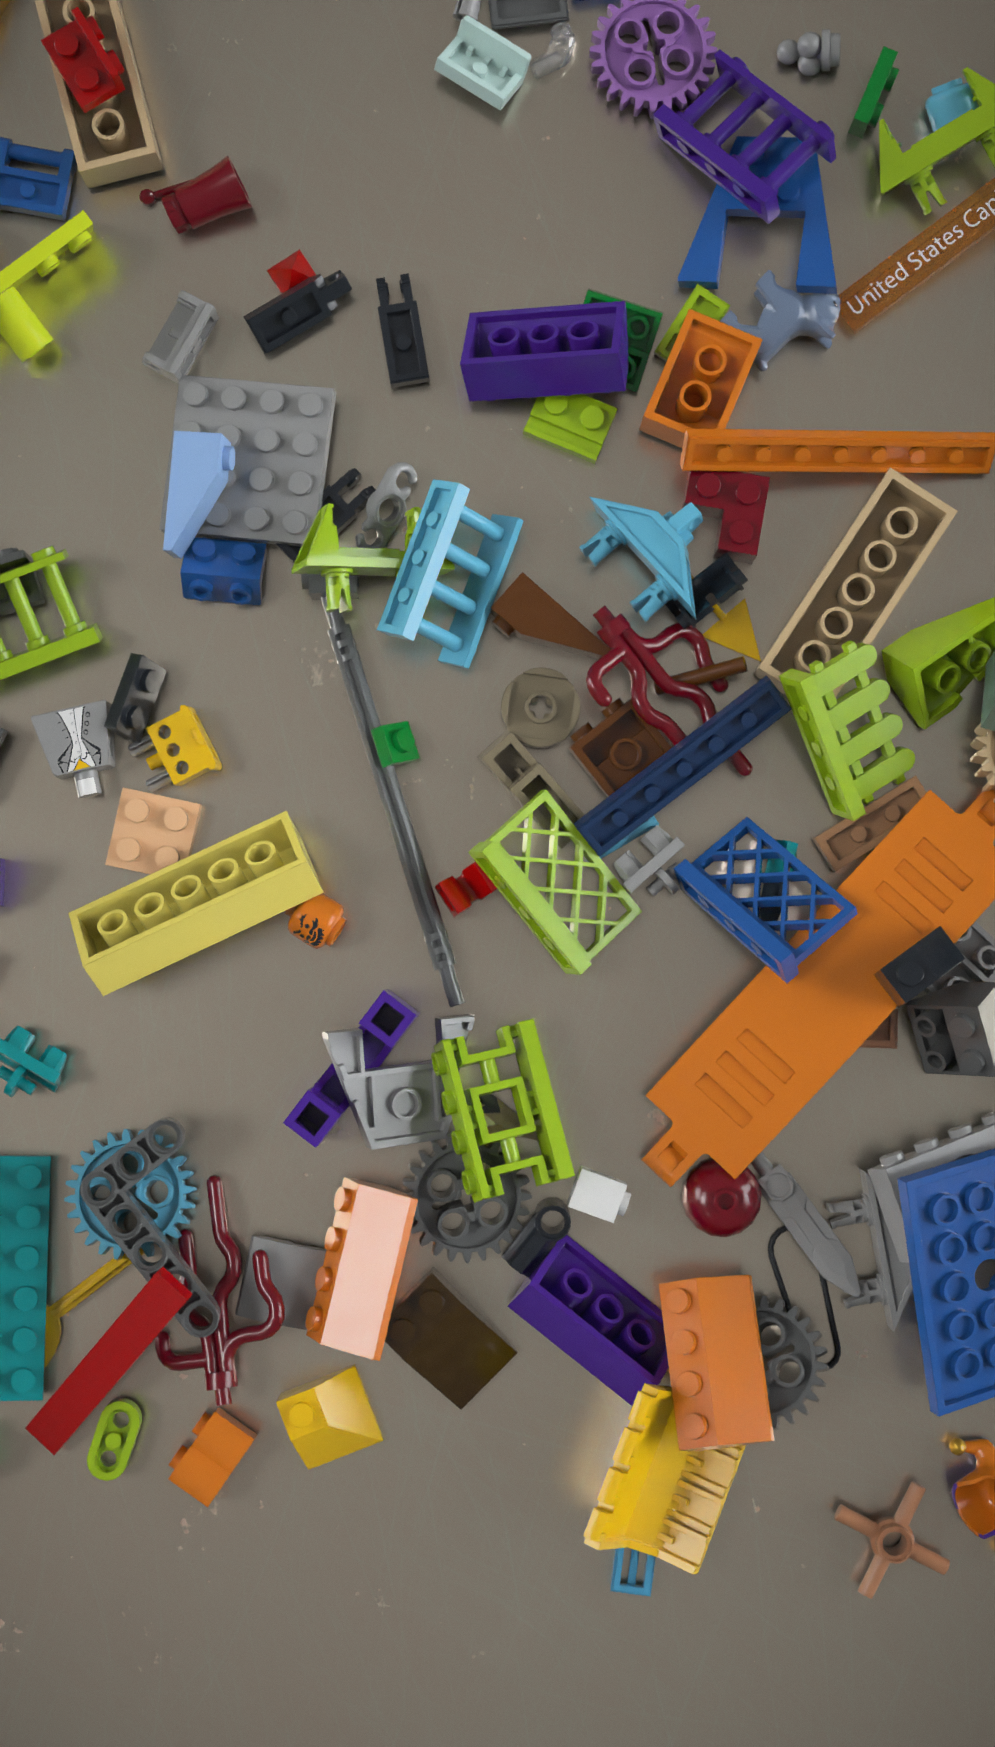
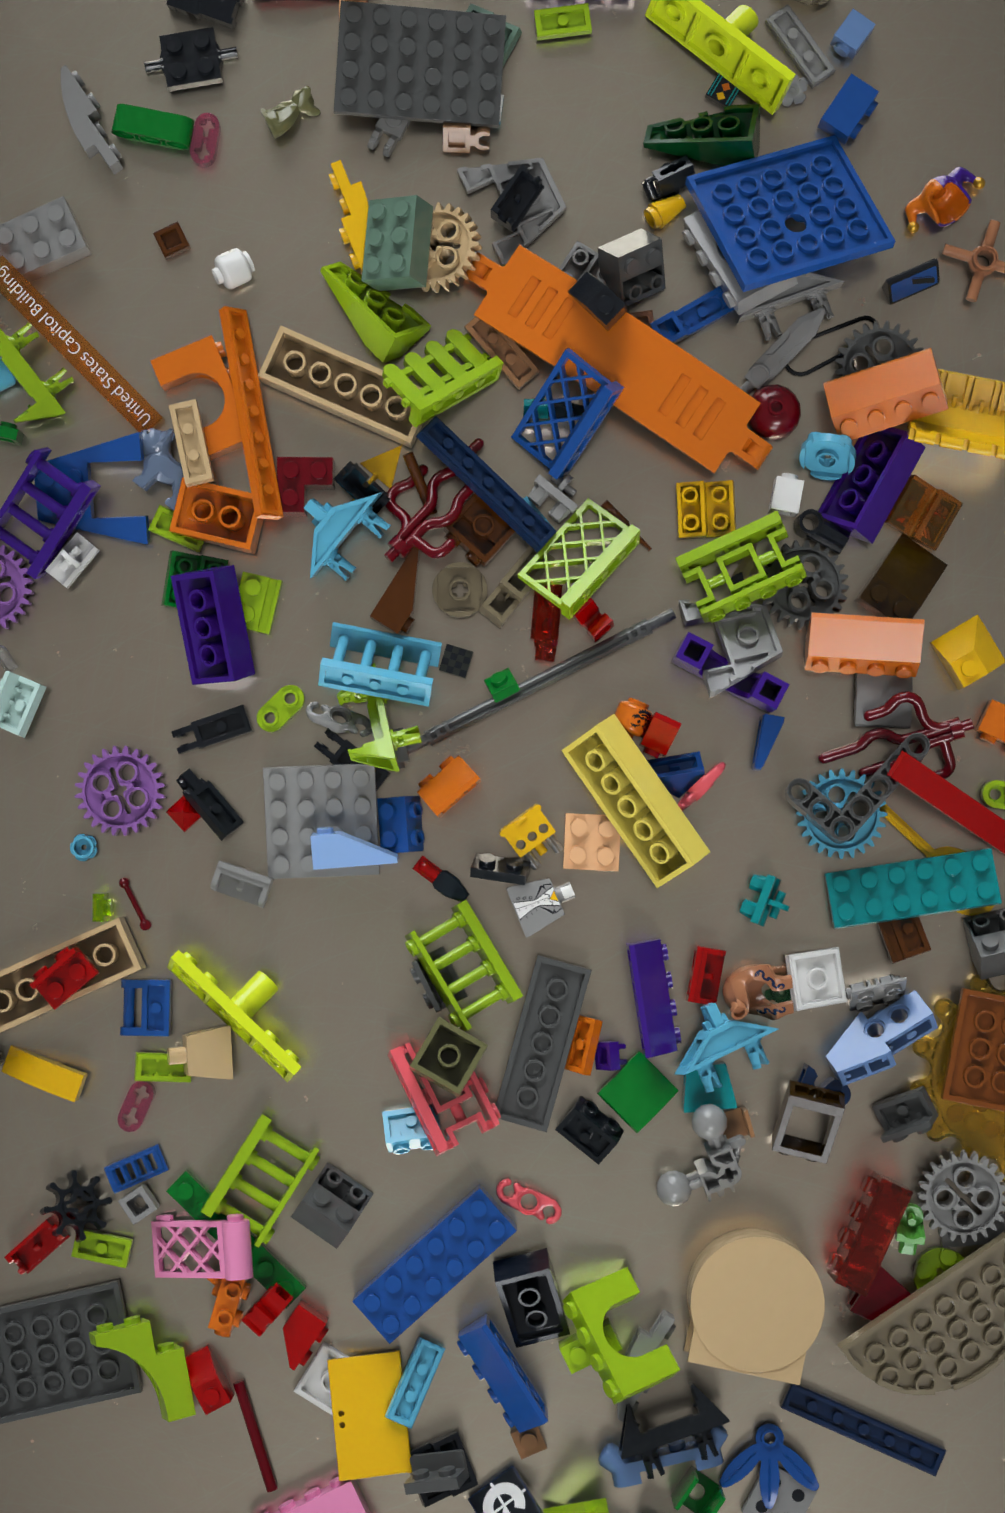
camera: 100 degrees left, 0 degrees up
dark red plant [161,155,253,234] -> none
none -> white hips [45,532,100,589]
none -> medium azure plate [70,834,97,861]
none -> medium lavender gear [75,746,166,836]
none -> clear neon green plate [92,893,113,922]
none -> orange arch [150,335,243,461]
none -> tan plate [169,399,214,487]
none -> lime plate [257,685,305,732]
none -> black piece [412,855,469,902]
none -> orange slope [417,755,481,818]
none -> tile [439,644,473,679]
none -> clear red hinge [531,584,563,662]
none -> reddish brown piece [601,500,652,551]
none -> red slope [639,712,682,759]
none -> blue slope [647,751,705,798]
none -> blue slope [649,286,735,344]
none -> yellow slope [676,480,736,538]
none -> coral piece [678,762,726,811]
none -> blue slope [751,714,785,771]
none -> medium azure plate [799,432,856,480]
none -> slope [882,258,940,304]
none -> clear orange slope [884,475,963,551]

